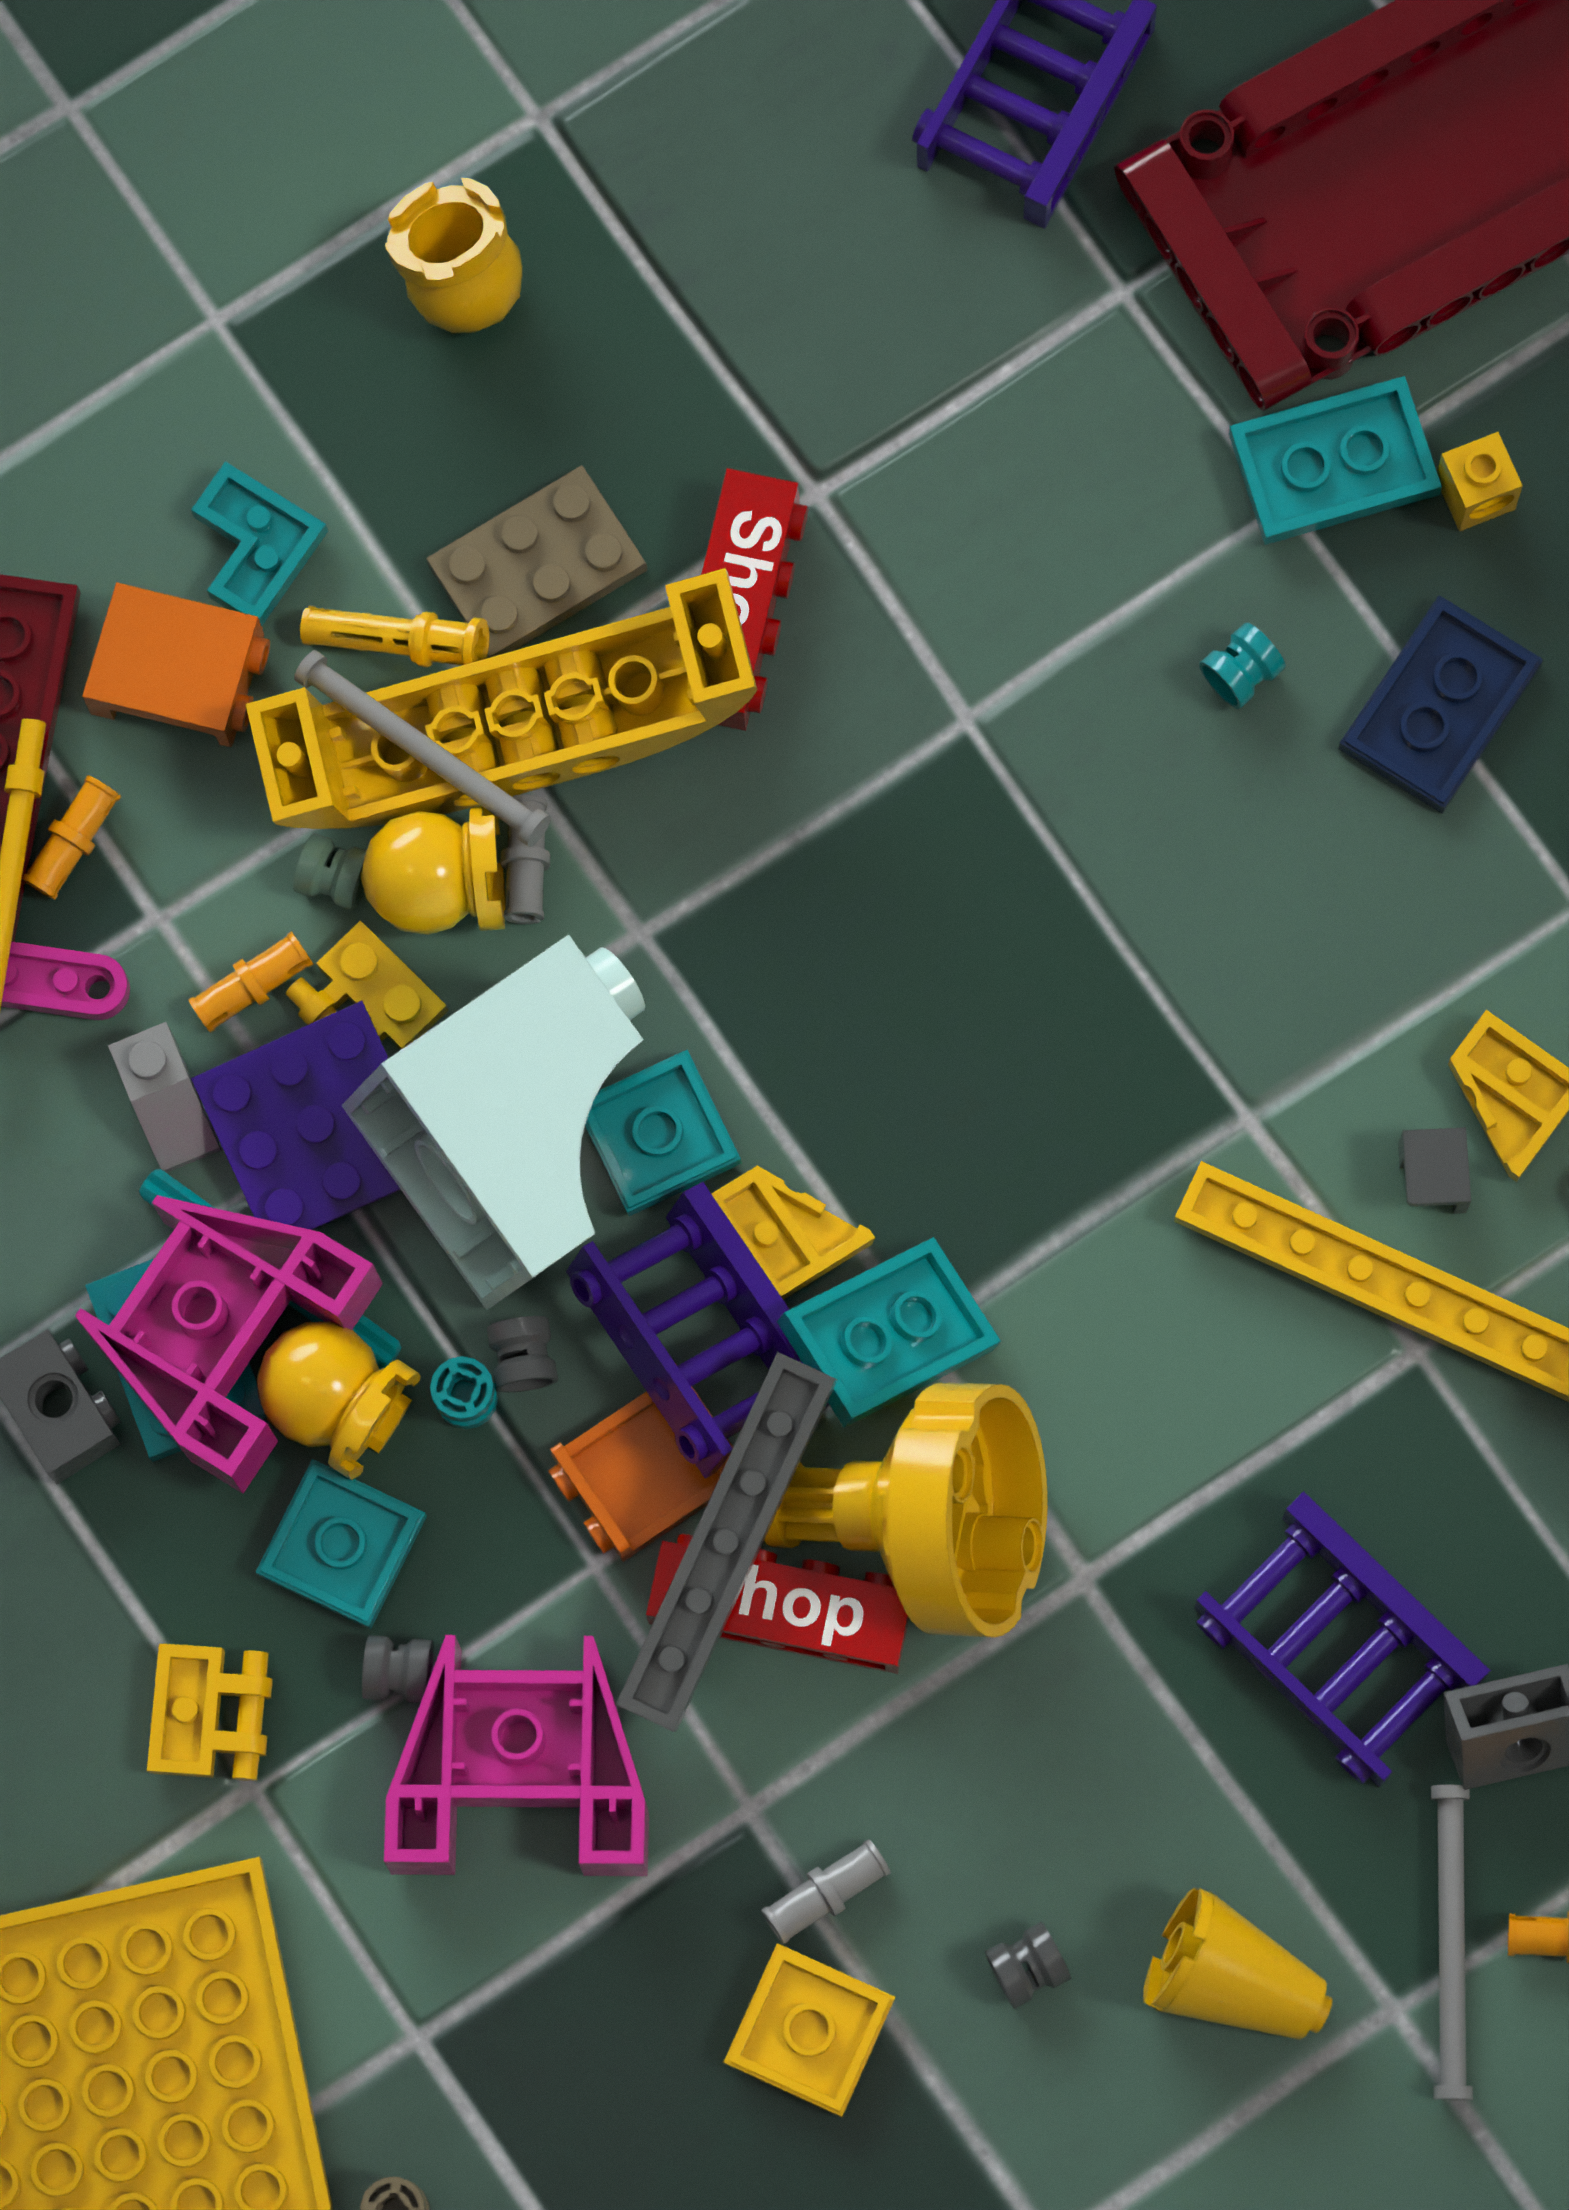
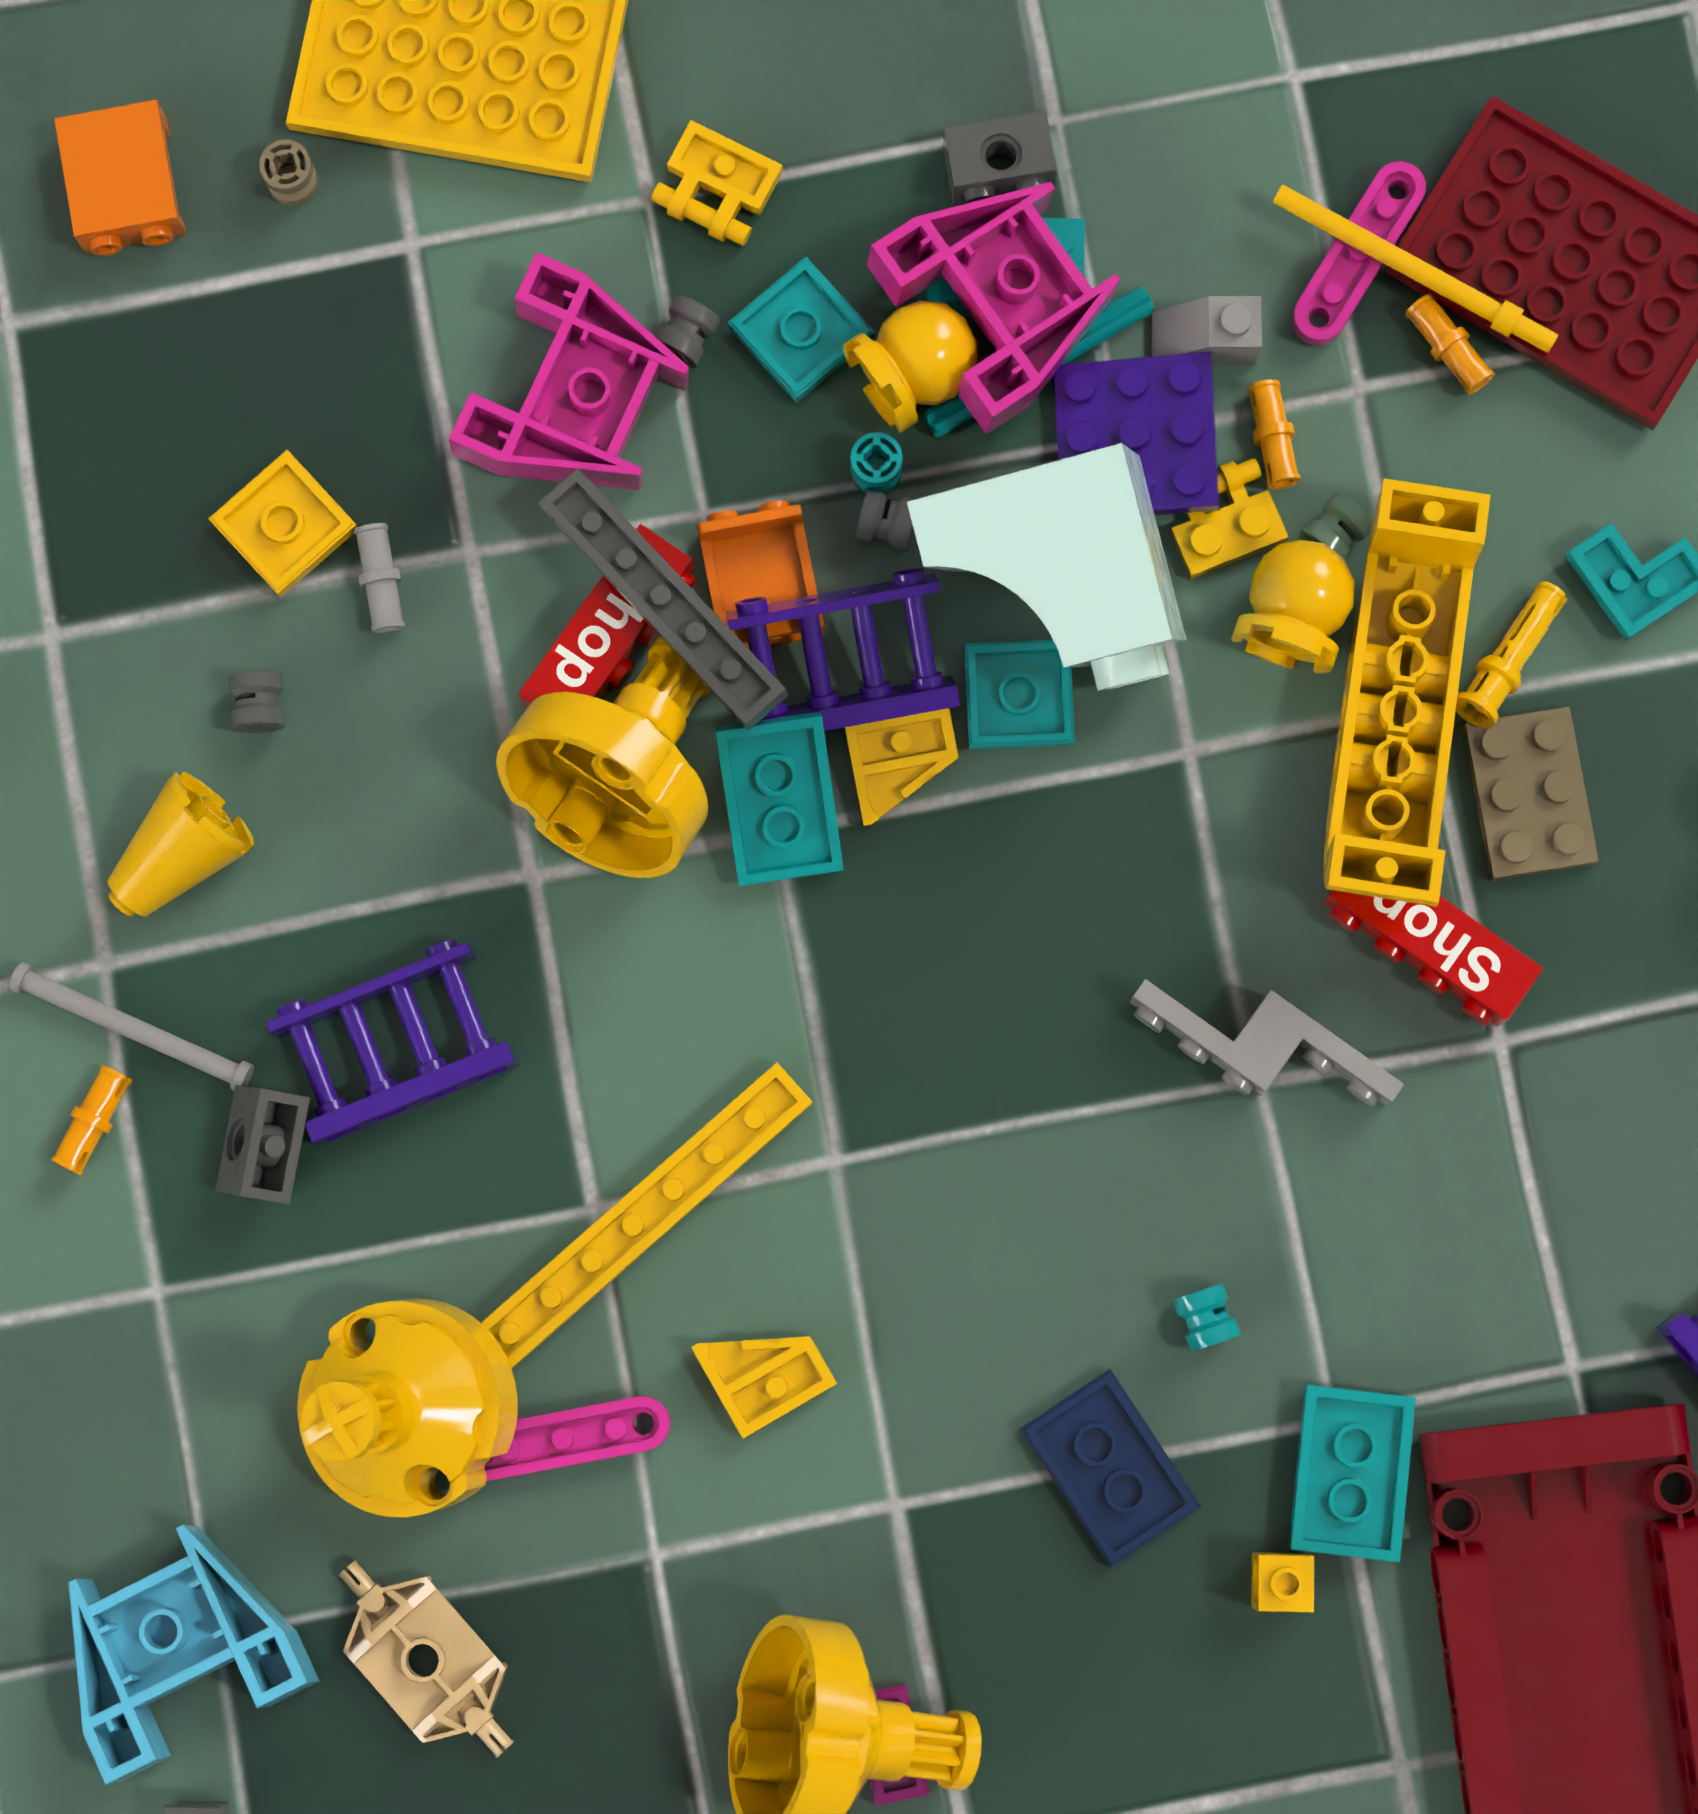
camera: 110 degrees right, 5 degrees up
orange panel [82,582,270,747] -> none
light grey bar [294,650,551,847] -> none
light grey pin [501,794,550,924] -> none
dark grey panel [1398,1127,1471,1214] -> none
none -> light grey bracket [1129,979,1404,1107]

